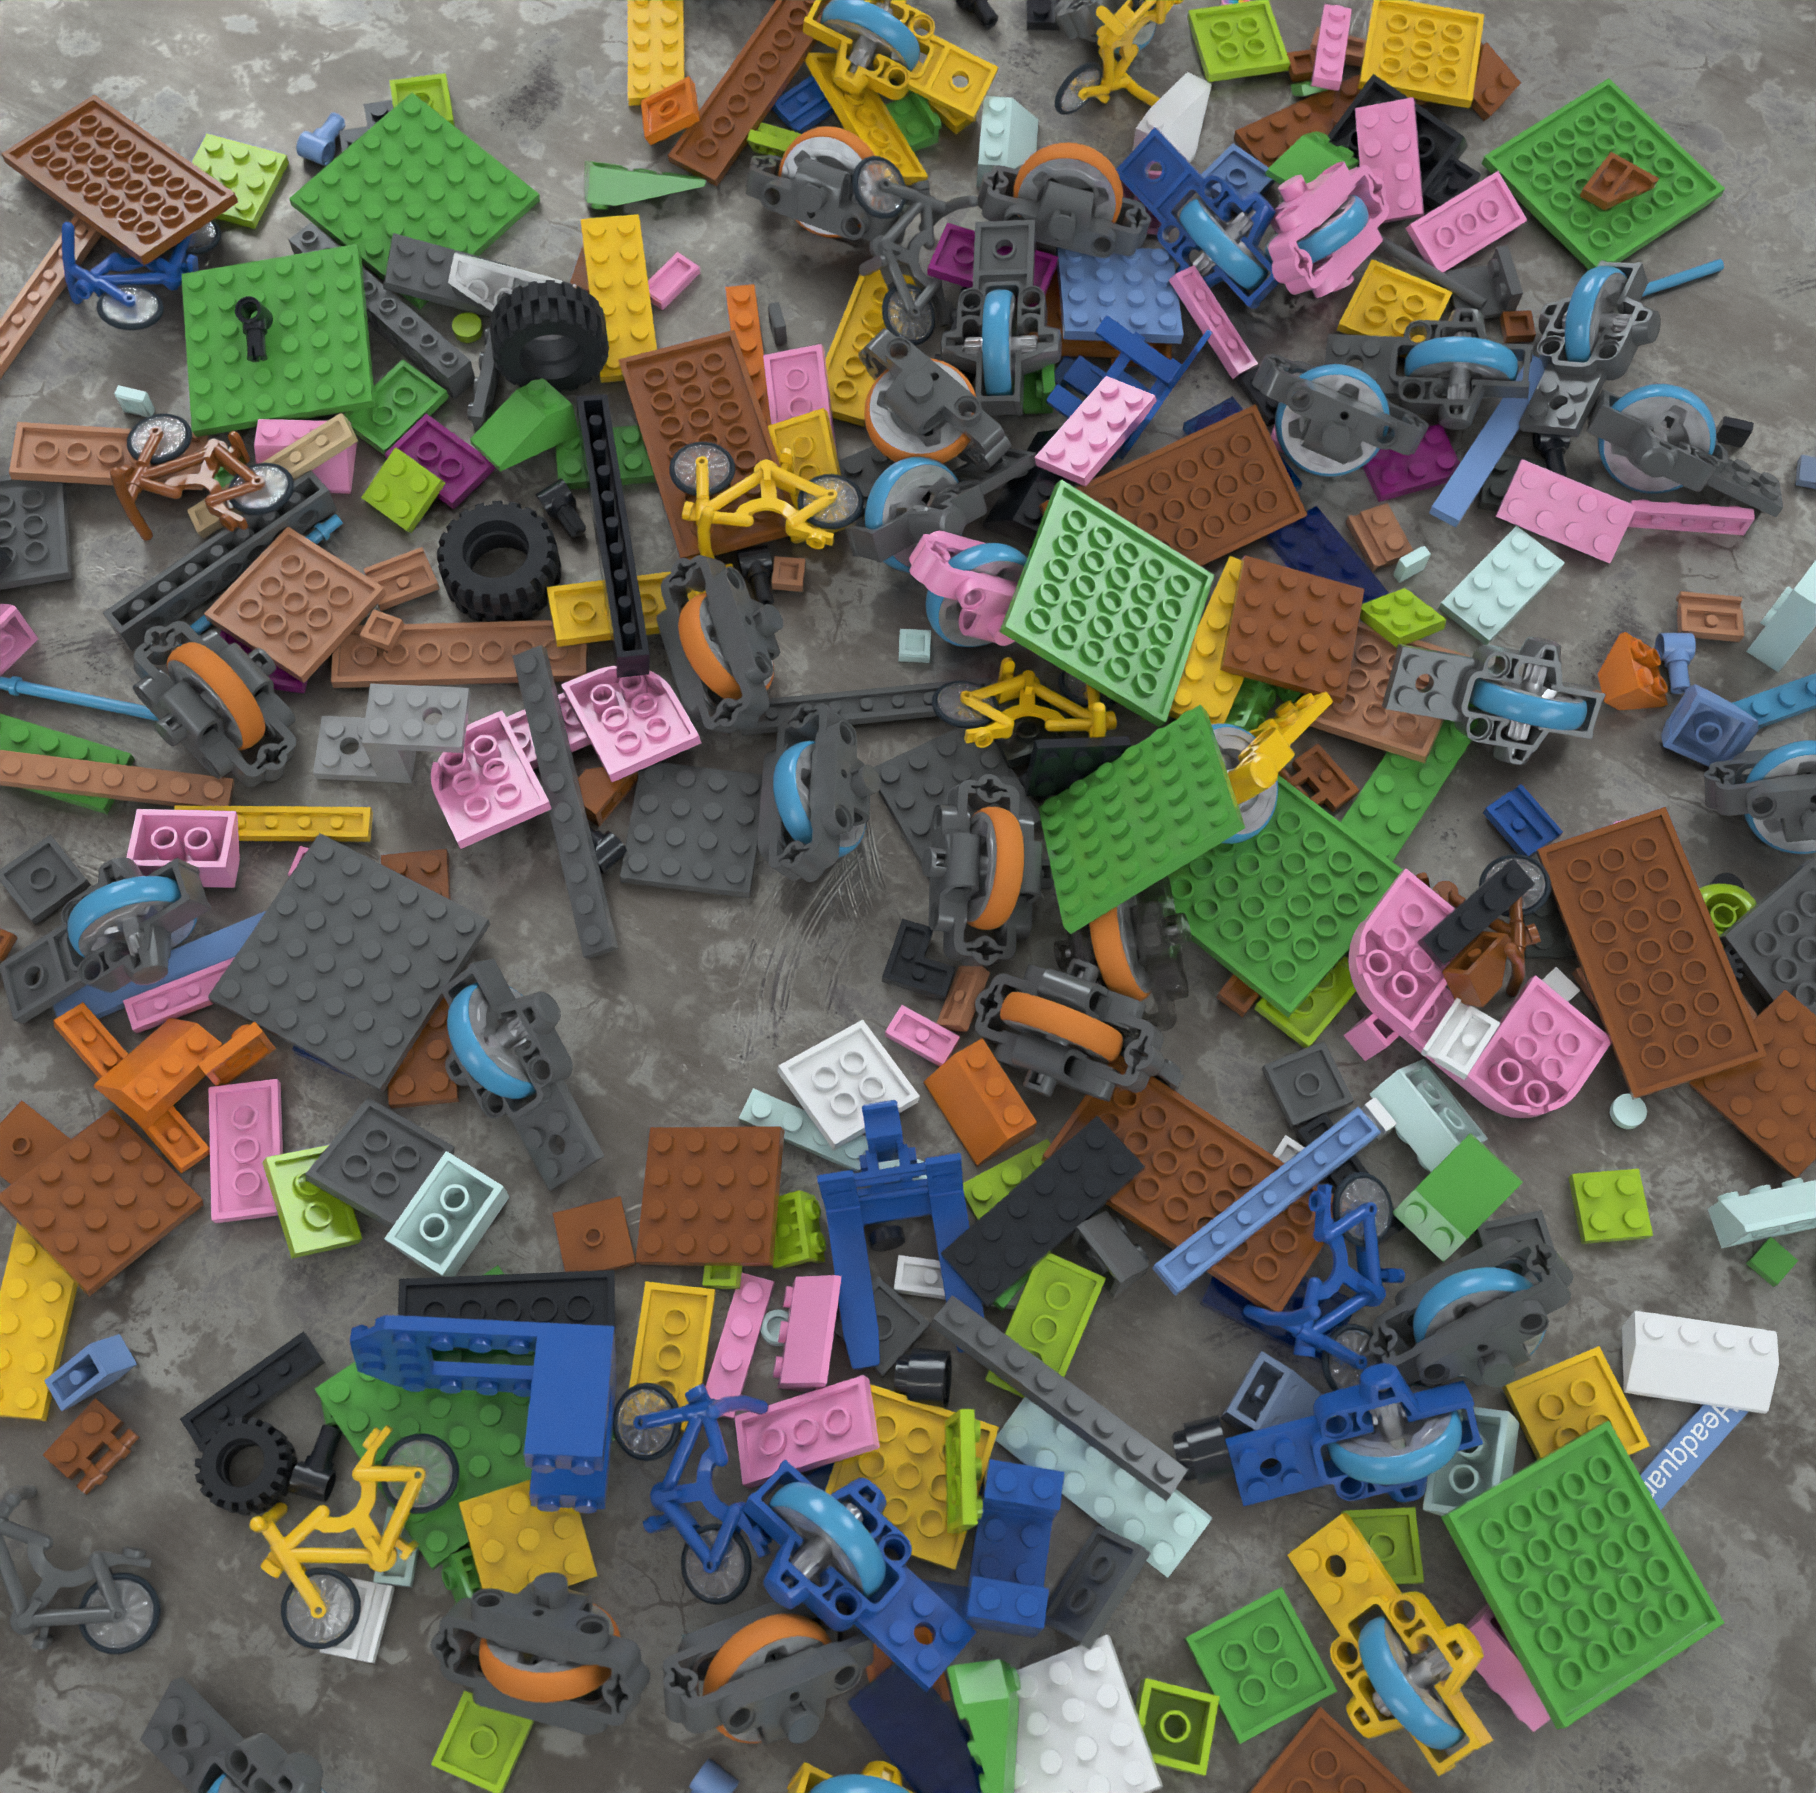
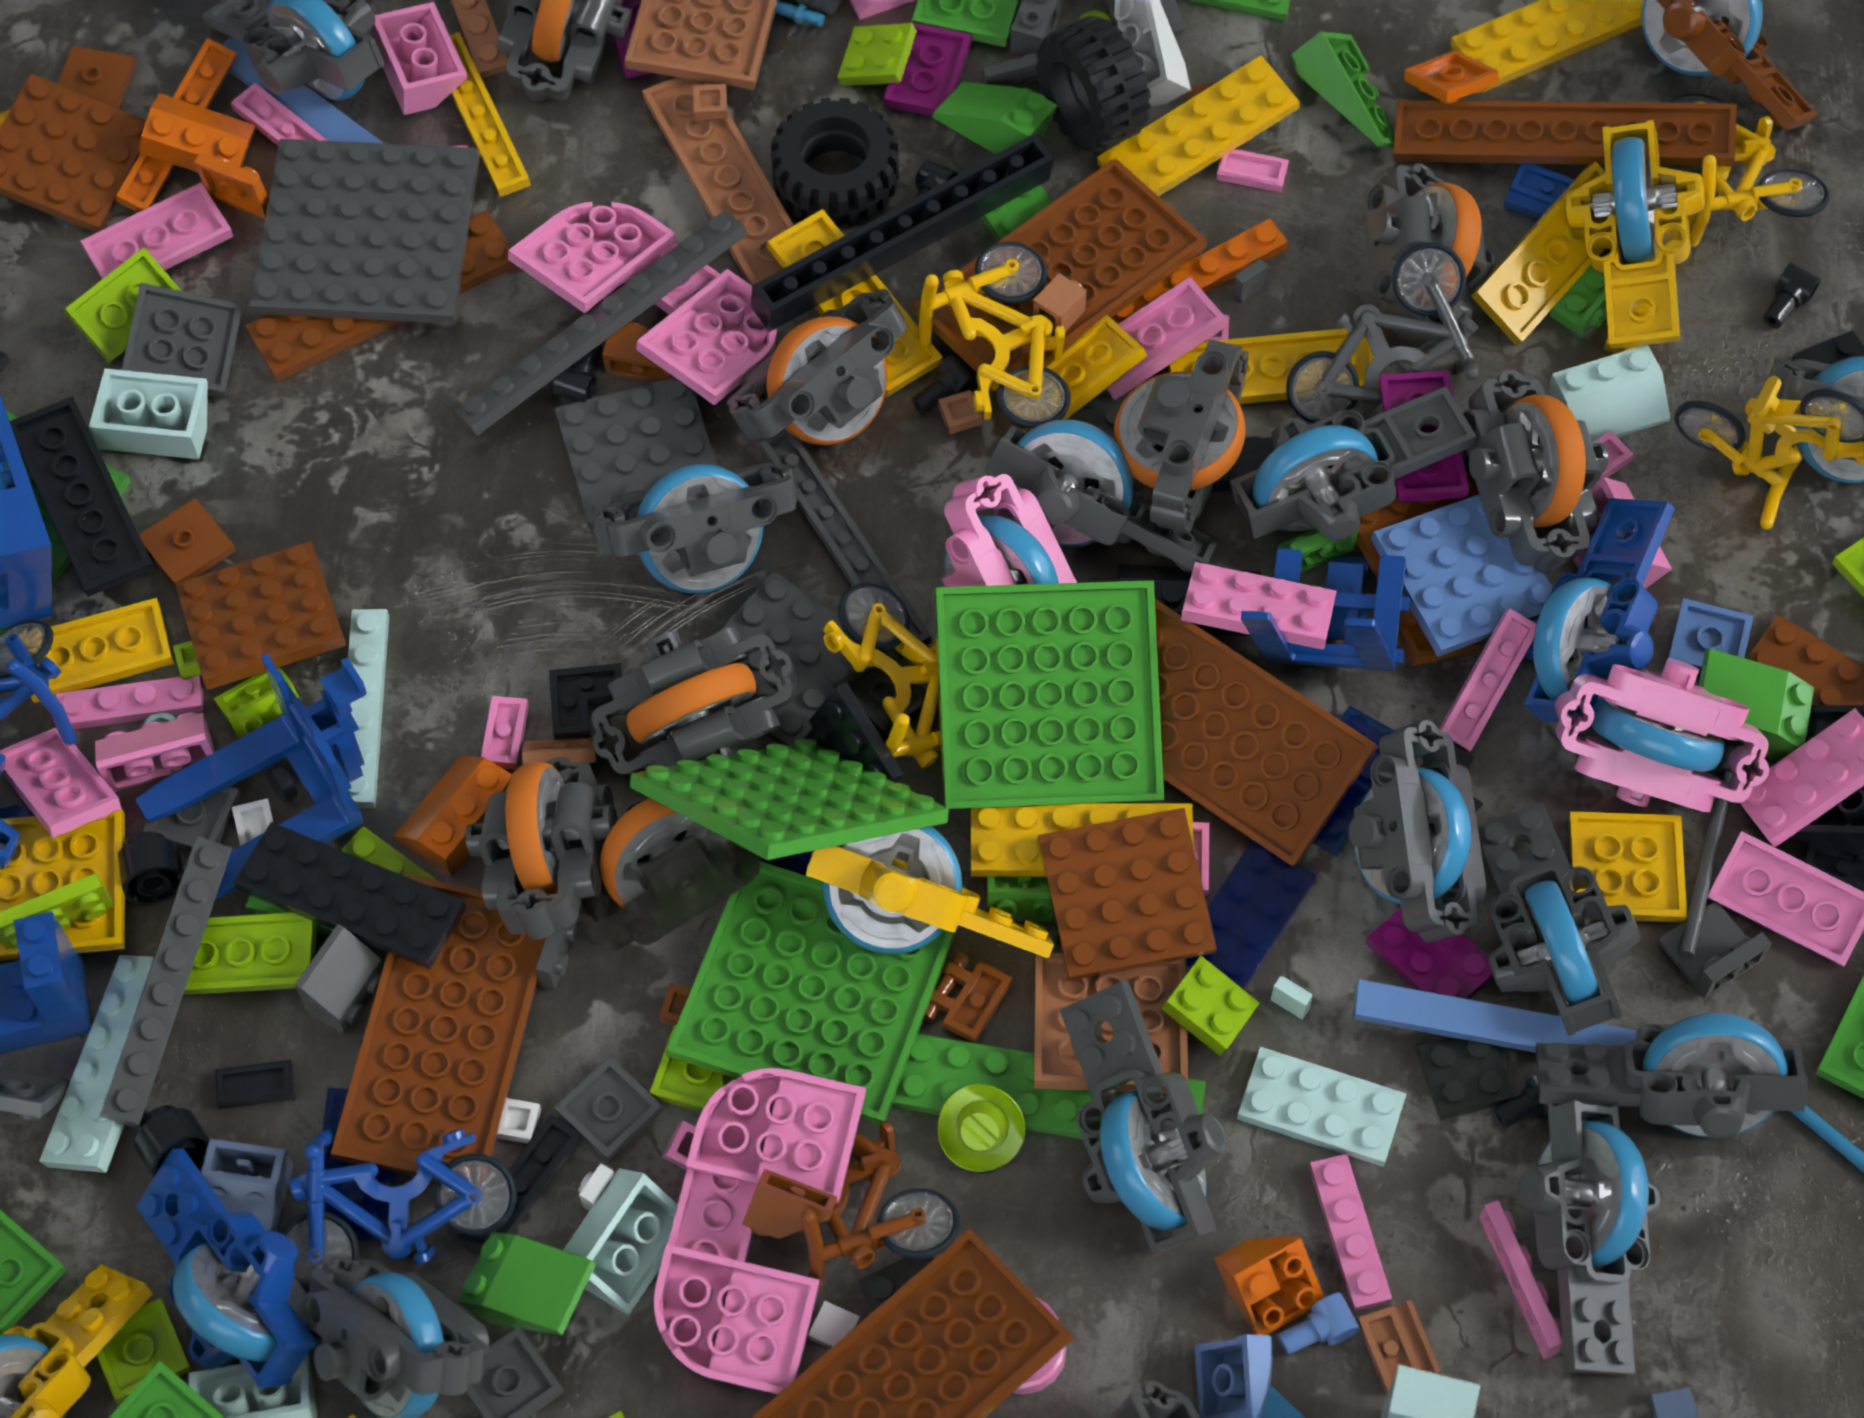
camera: 70 degrees right, 5 degrees down
light grey bracket [313,683,471,783] -> none
nougat plate [364,547,440,611] -> none
dark grey piece [439,959,605,1191] -> none
lime bracket [747,123,801,158] -> none
white plate [778,1020,920,1150] -> none
light aqua tile [898,629,931,663] -> none
white wedge [1132,72,1212,165] -> none
medium blue tile [1152,1107,1381,1296] -> none
nougat plate [1346,503,1414,572] -> none
black plate [1417,859,1535,968] -> none
white plate [1421,998,1500,1080] -> none
blue plate [1483,784,1563,857] -> none
bright pink plate [1495,459,1637,563] -> none
dark orange plate [1499,310,1536,343] -> none
black tile [1716,416,1754,448] -> none
none -> black tile [215,1060,295,1109]
none -> lime hat [938,1084,1026,1172]
none -> nougat brick [1033,273,1087,334]
none -> bright pink plate [1309,1154,1392,1312]

